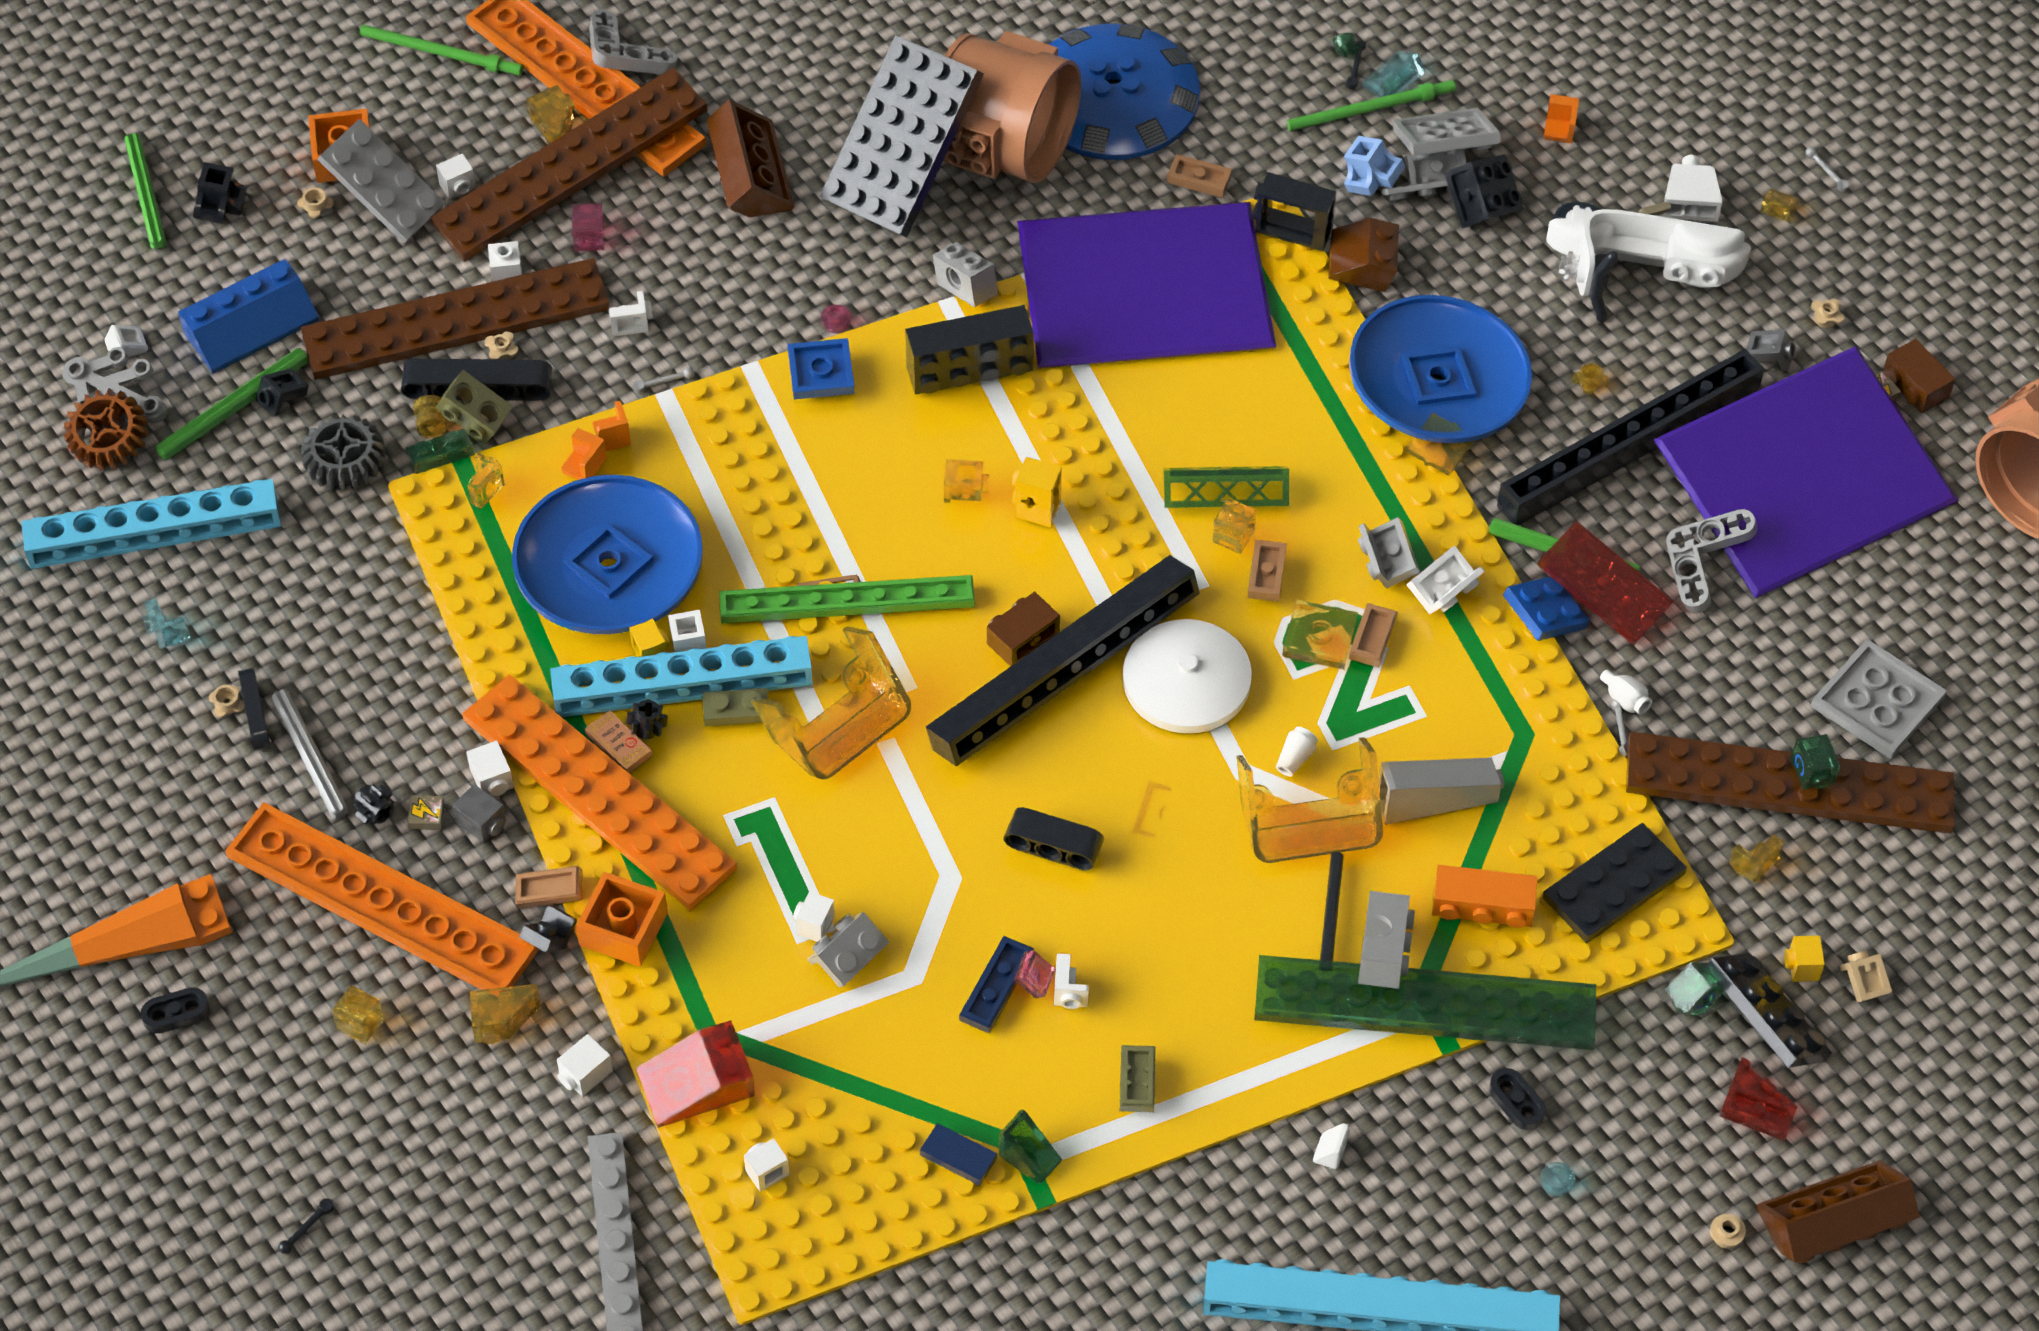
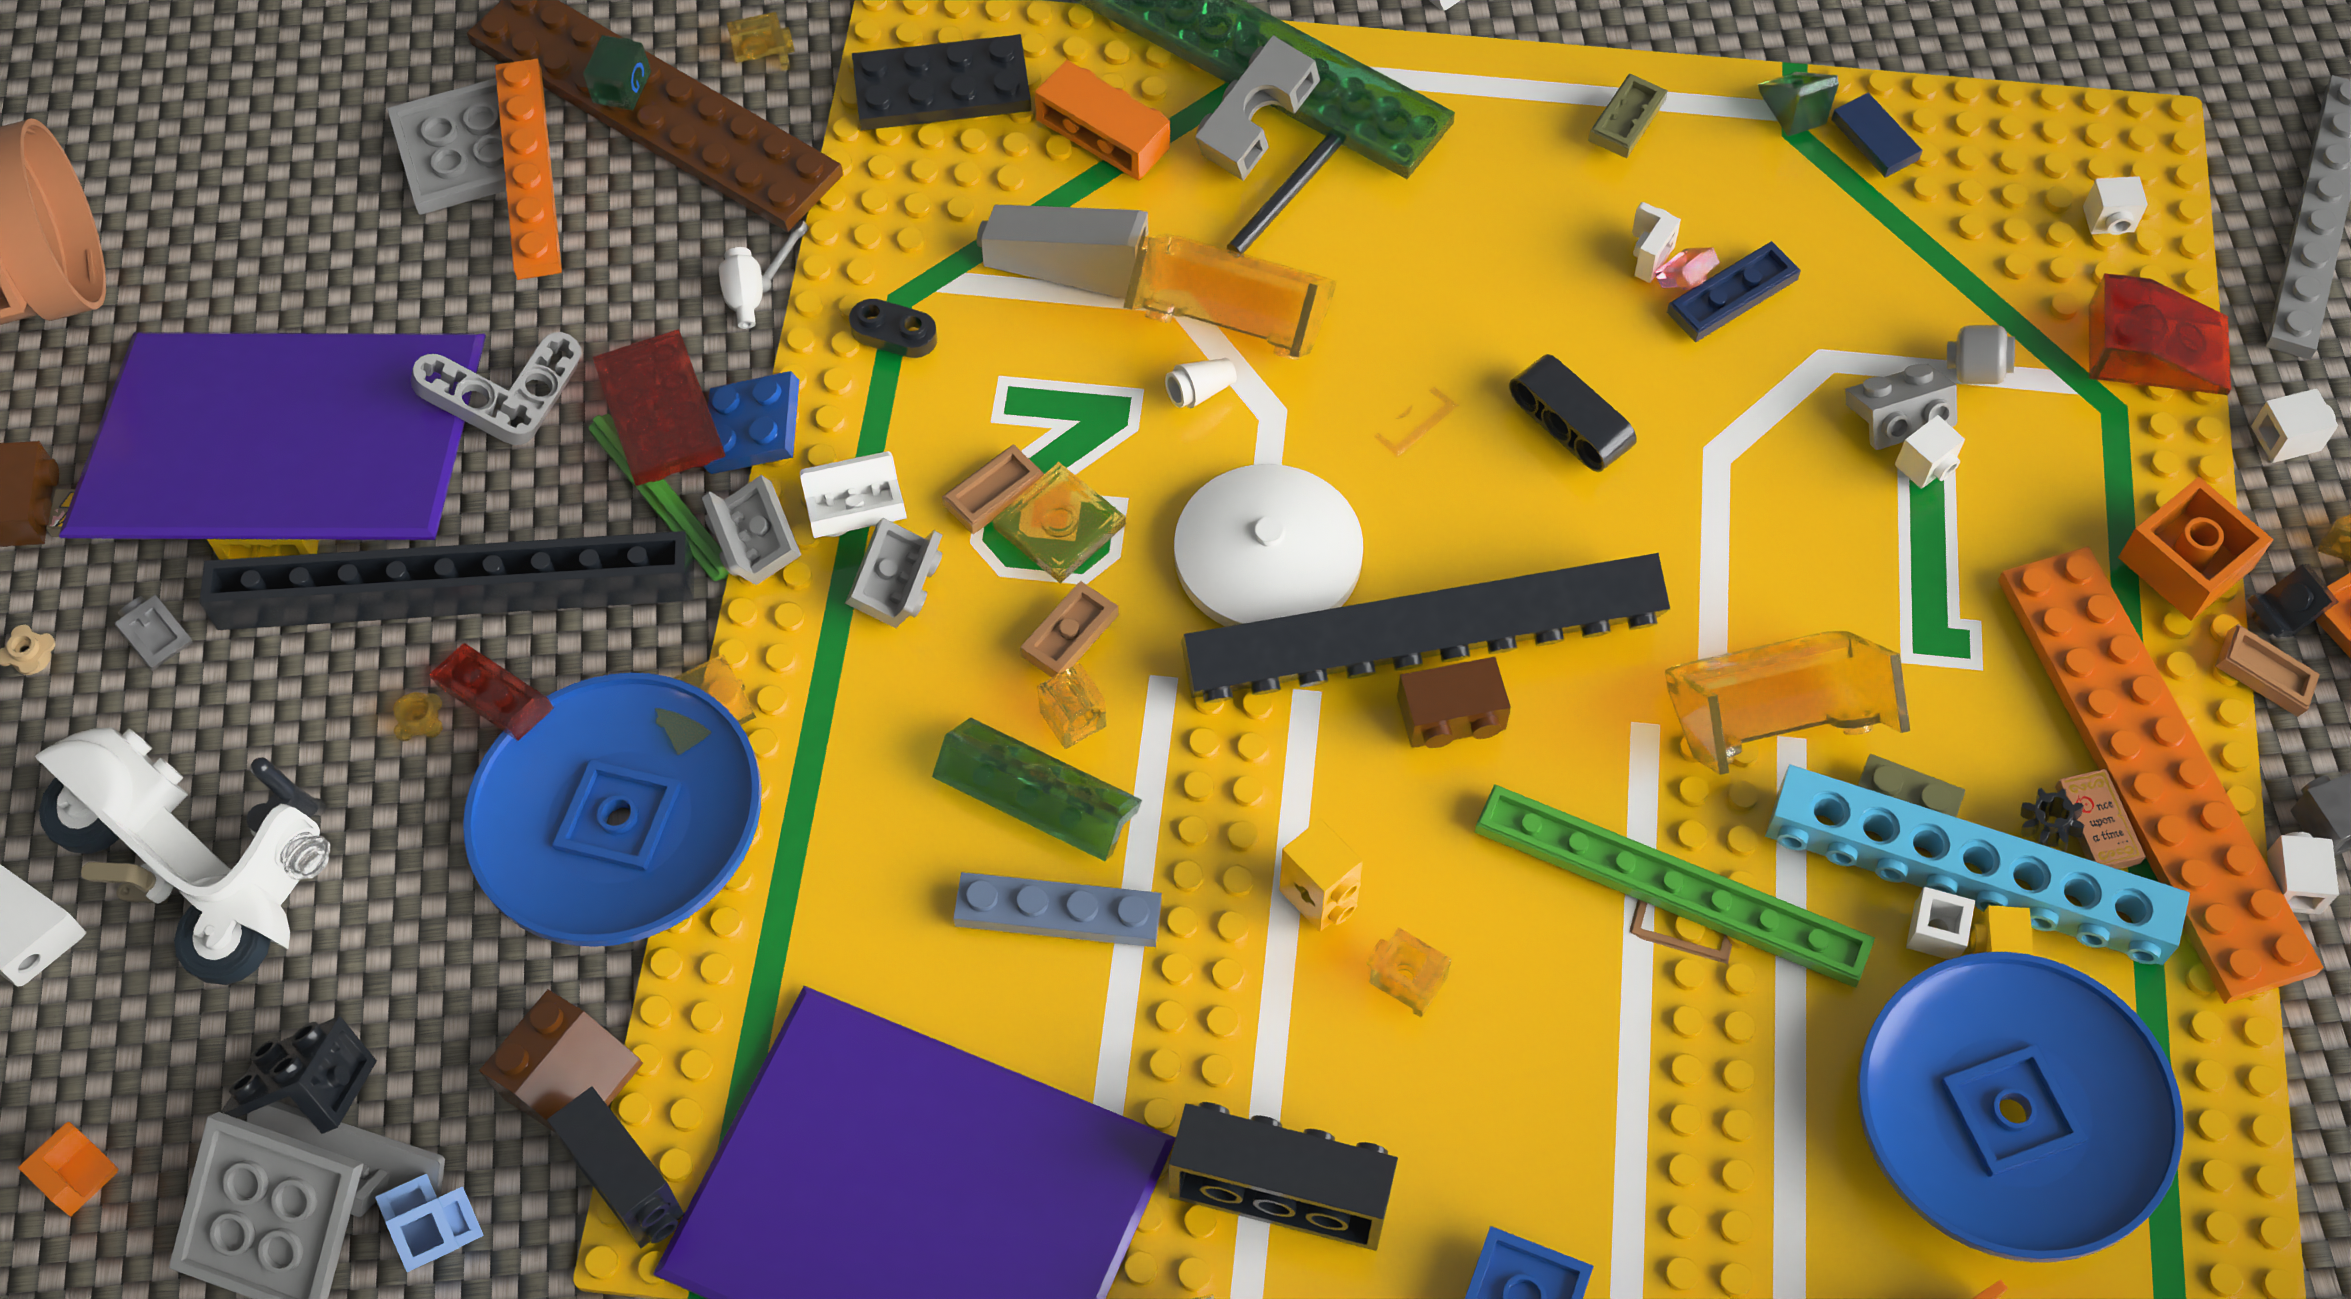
camera: 150 degrees left, 5 degrees up
none -> clear red tile [429,643,554,741]
none -> orange plate [495,59,562,280]
none -> light grey bracket [702,475,801,585]
none -> black plate [849,299,938,358]
none -> sand blue plate [953,872,1162,947]
none -> light grey head [1947,325,2015,384]

